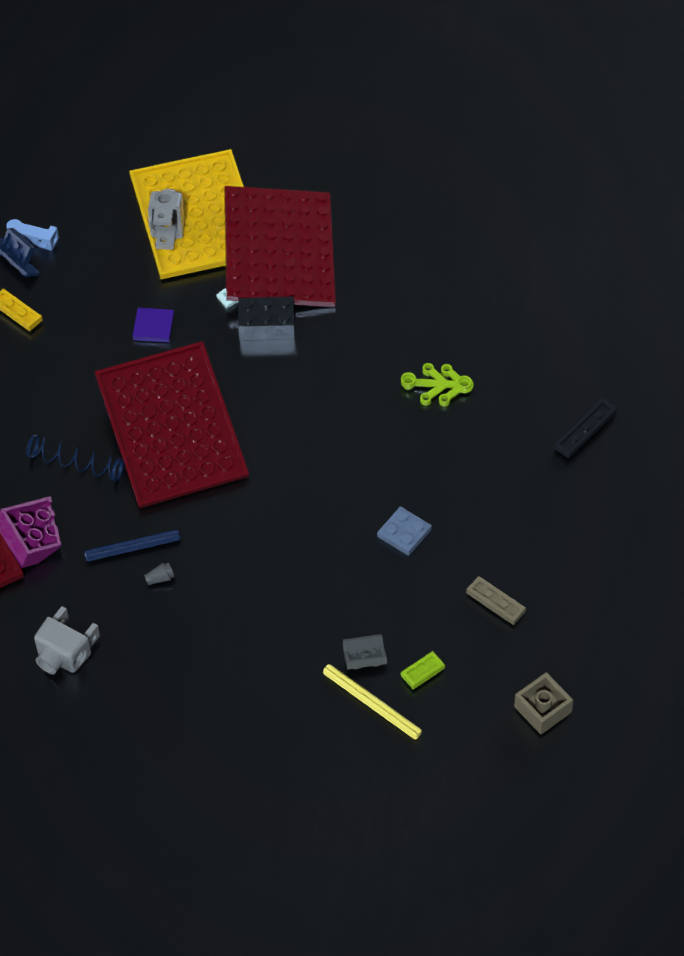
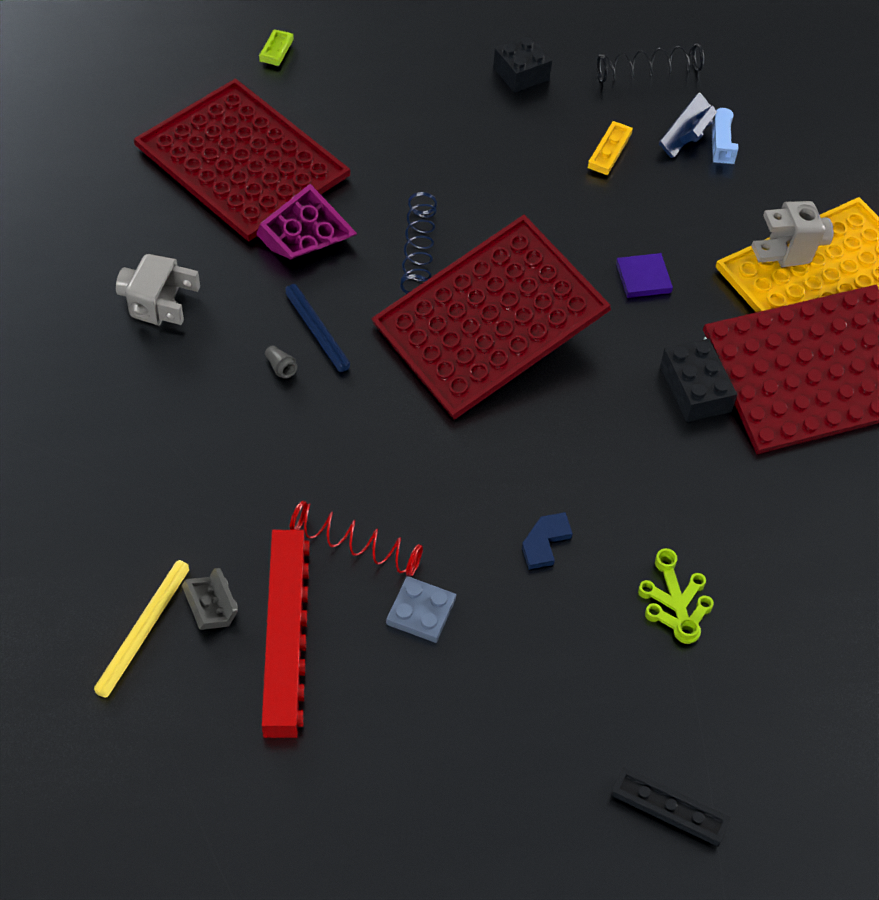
camera: 70 degrees right, 0 degrees up
lime plate [401,651,445,690] -> none
dark tan plate [466,576,526,625] -> none
dark tan brick [514,672,573,734] -> none
none -> red brick [262,530,310,738]
none -> red piece [290,501,423,577]
none -> dark blue tile [522,512,573,570]

